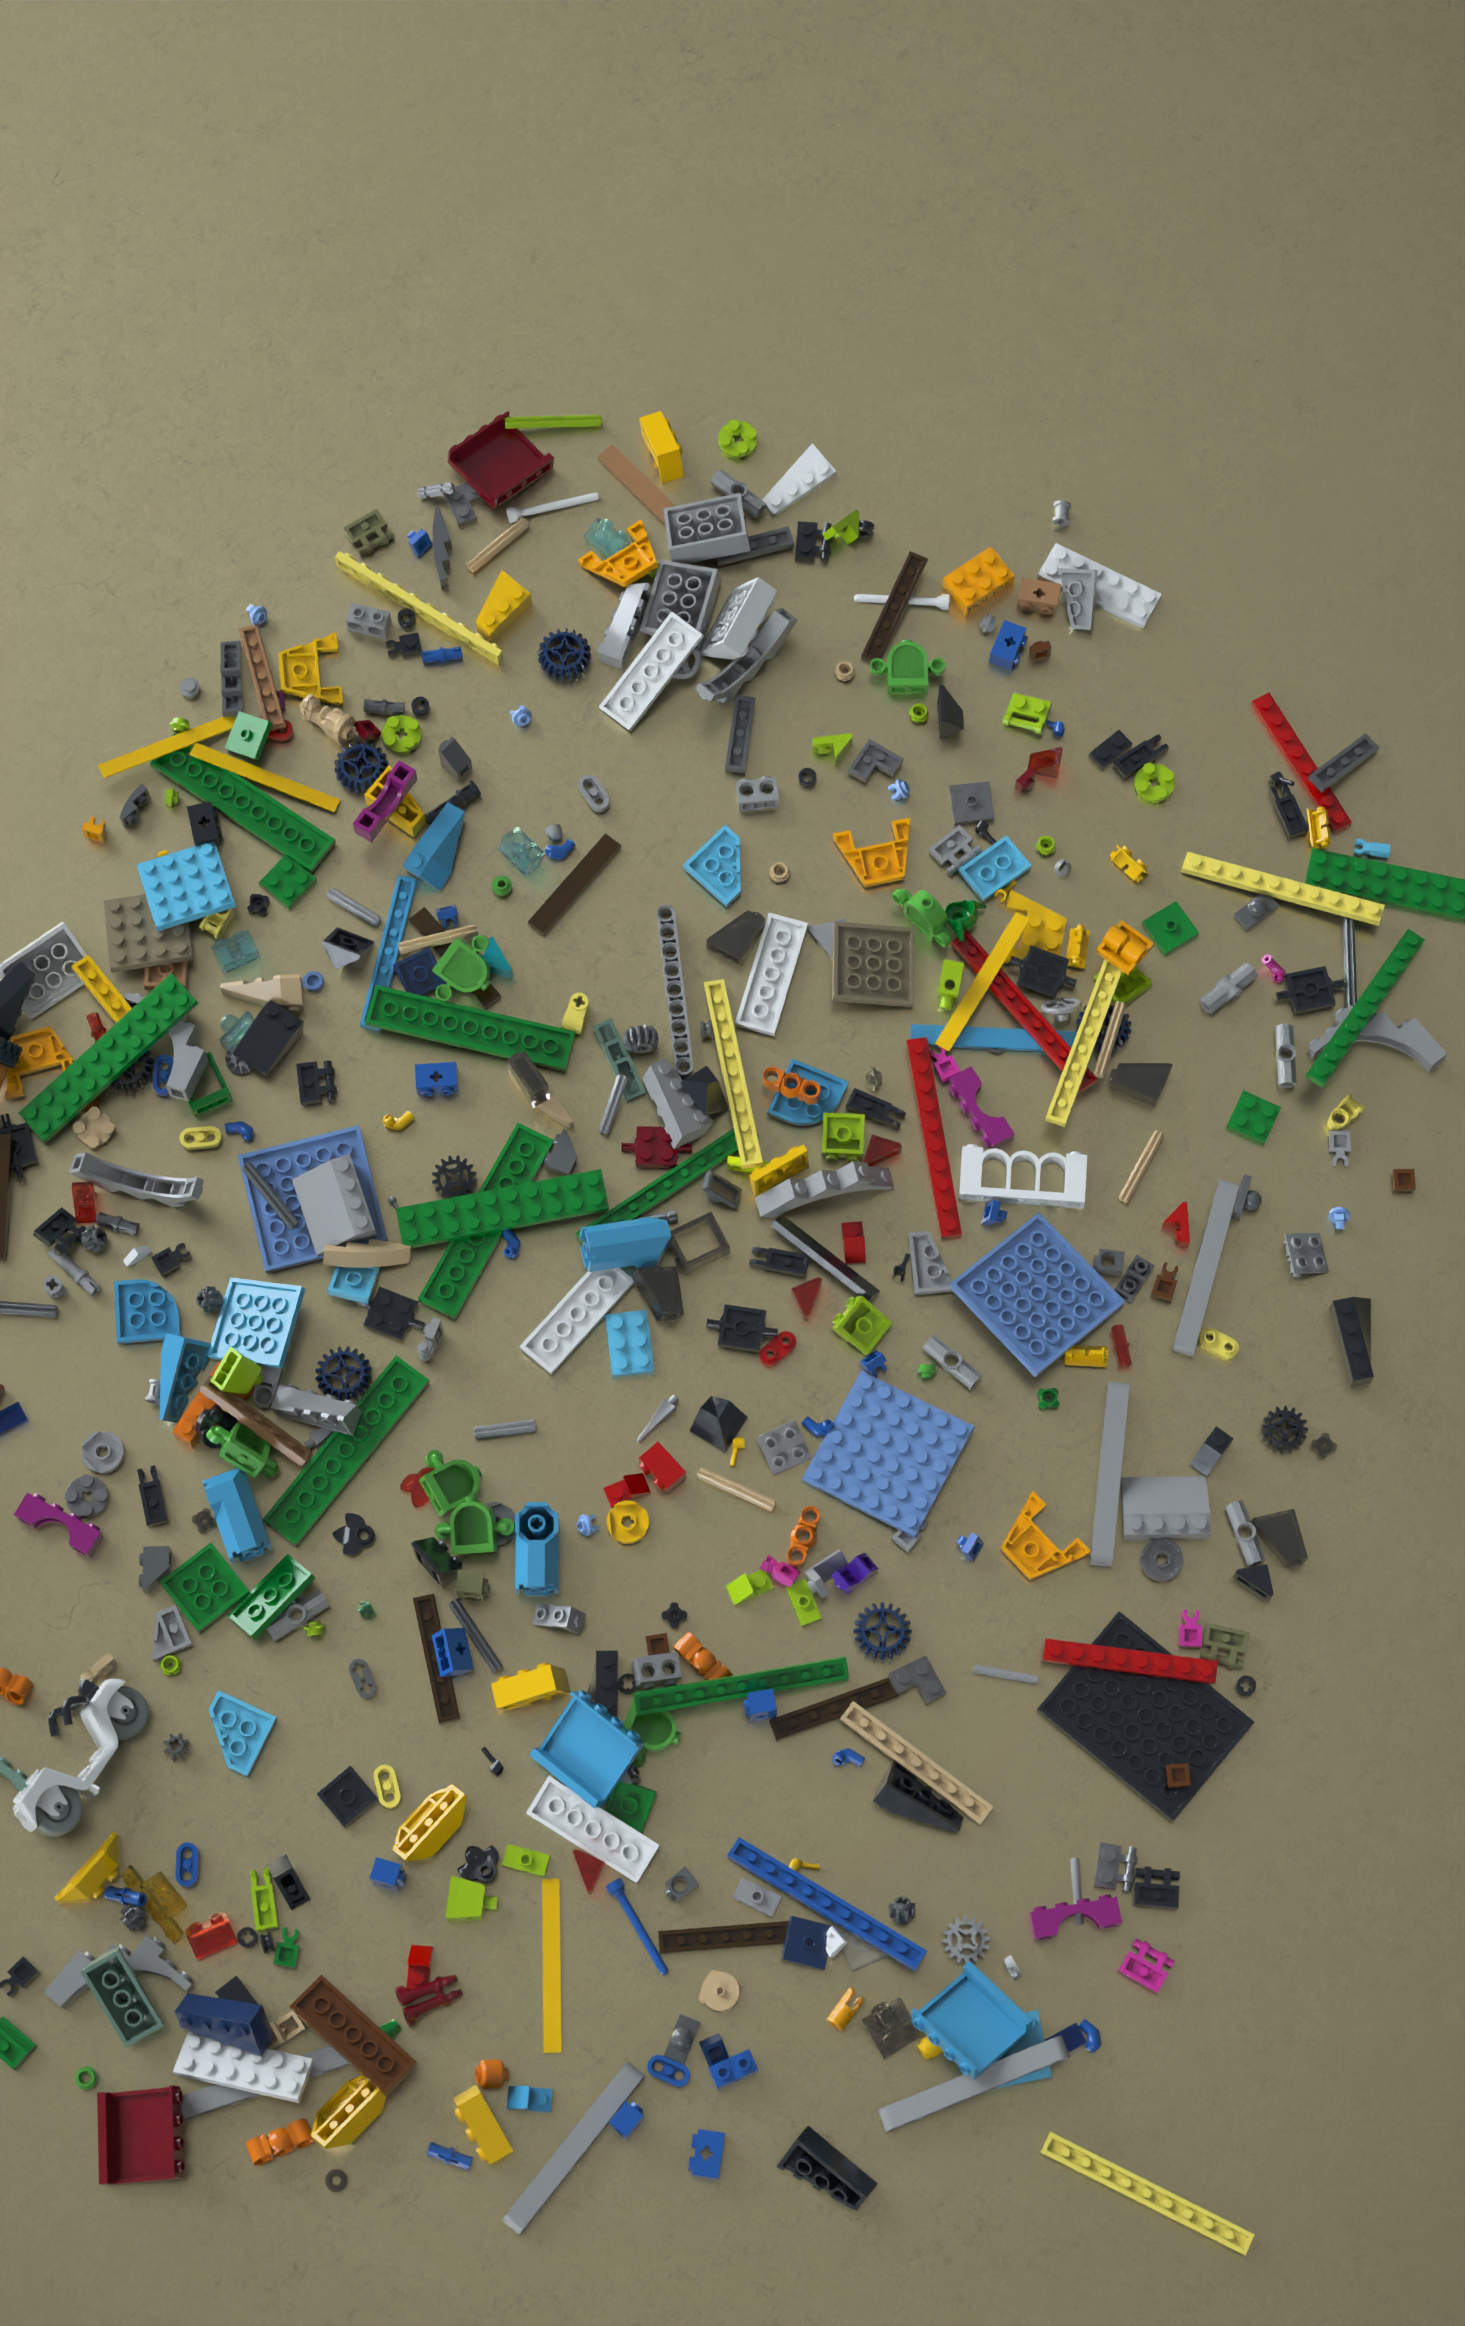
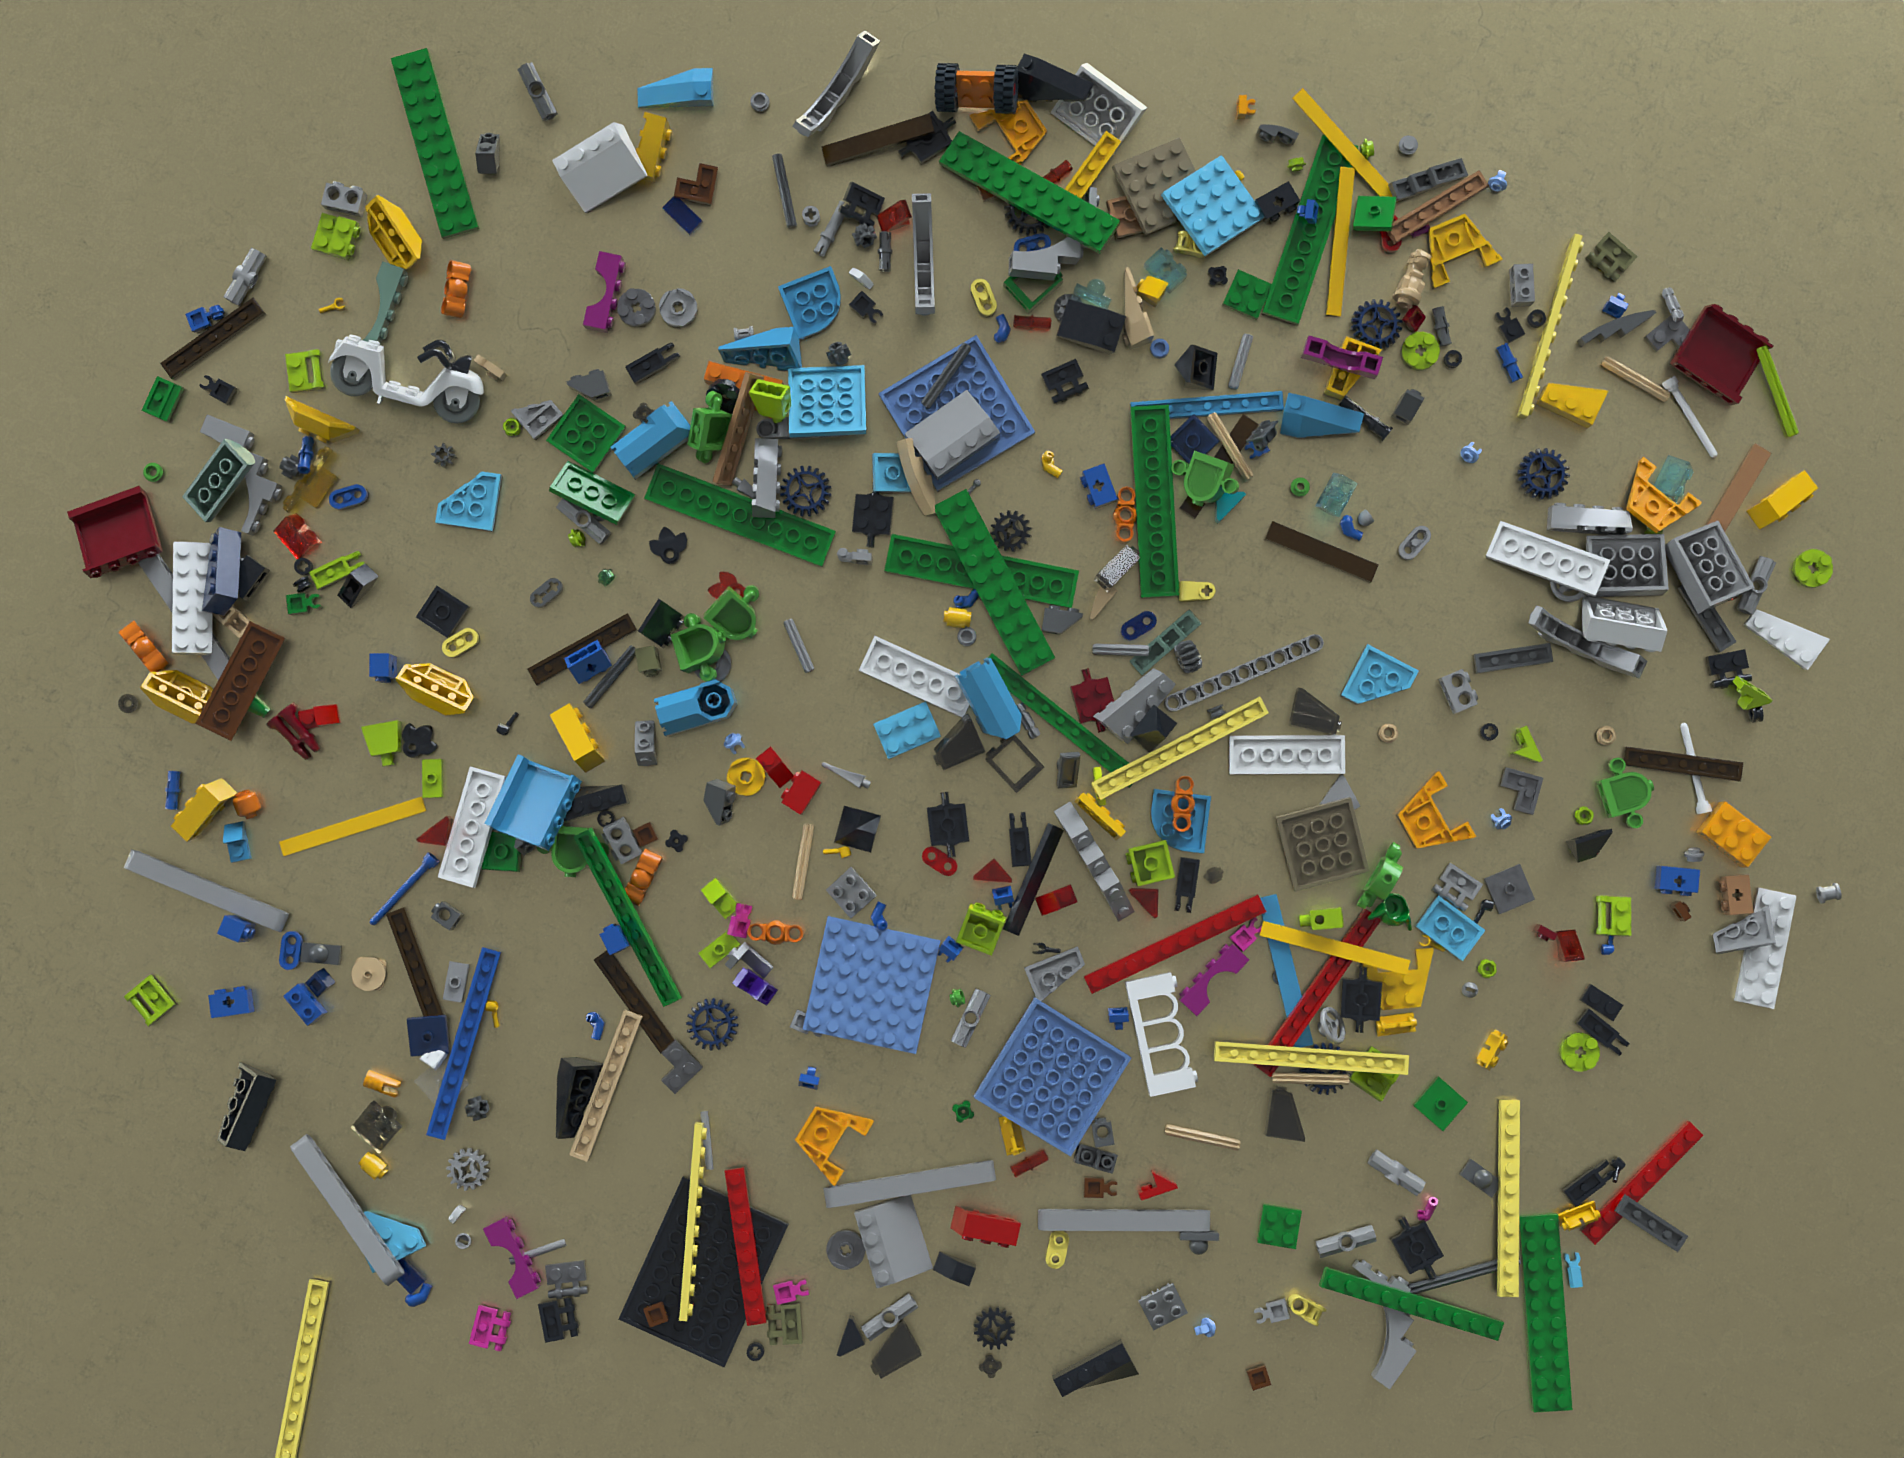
camera: 75 degrees right, 15 degrees up
tan piece [73,1107,115,1148] -> none
dark azure panel [912,1961,1032,2080] -> none
light orange plate [1096,920,1154,976] -> none
none -> lime plate [124,975,176,1027]
none -> lime plate [285,349,324,393]
none -> light grey hinge [455,1233,471,1249]
none -> light yellow plate [679,1122,707,1321]
none -> dark grey slope [703,779,736,826]
none -> yellow brick [943,607,972,628]
none -> red wedge [950,1206,1021,1248]
none -> light grey plate [957,627,976,646]
none -> blue tile [992,886,1014,910]
none -> clear red axle [1013,314,1052,330]
none -> orange piece [1113,487,1137,544]
none -> clear blue plate [1121,611,1157,641]
none -> yellow slope [1136,275,1169,307]
none -> dark grey hinge [1246,420,1278,451]
none -> blue tile [1297,199,1319,224]

